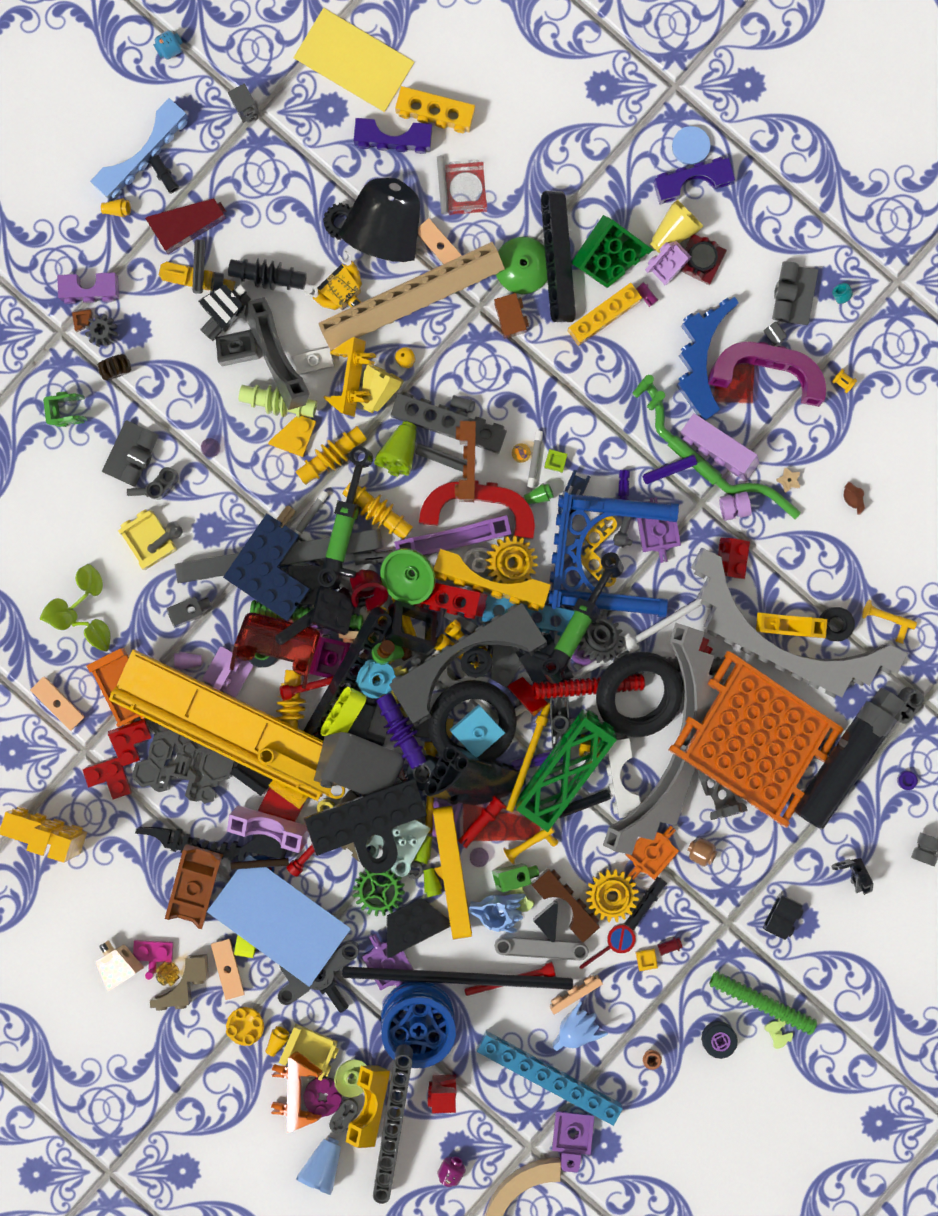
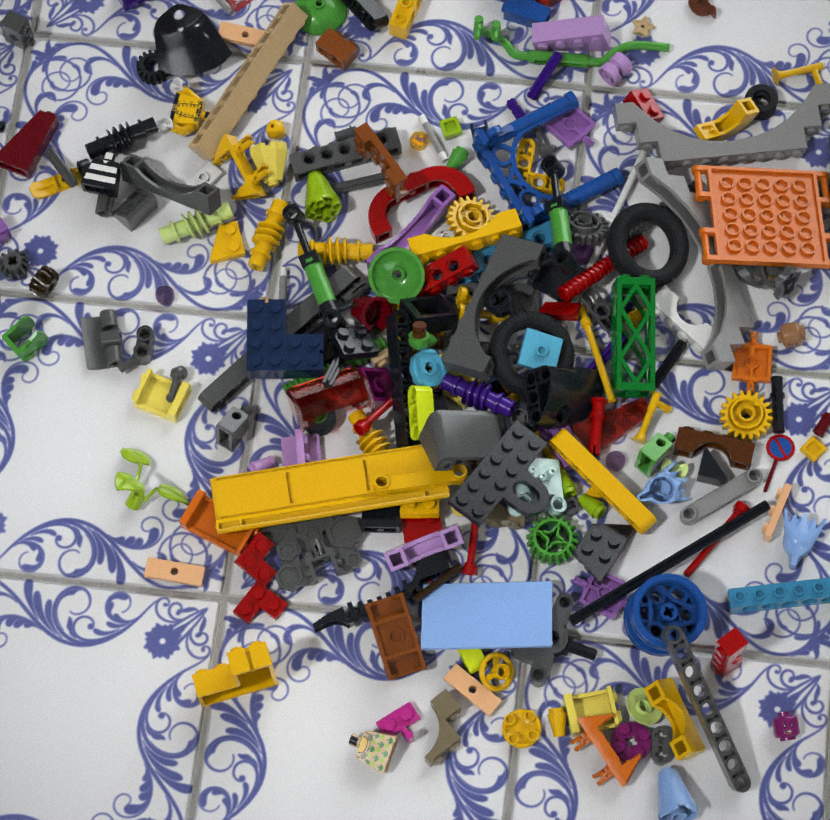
camera: 30 degrees left, 20 degrees down
clear yellow gear [155,961,180,987] -> none
none -> yellow piece [479,652,514,692]

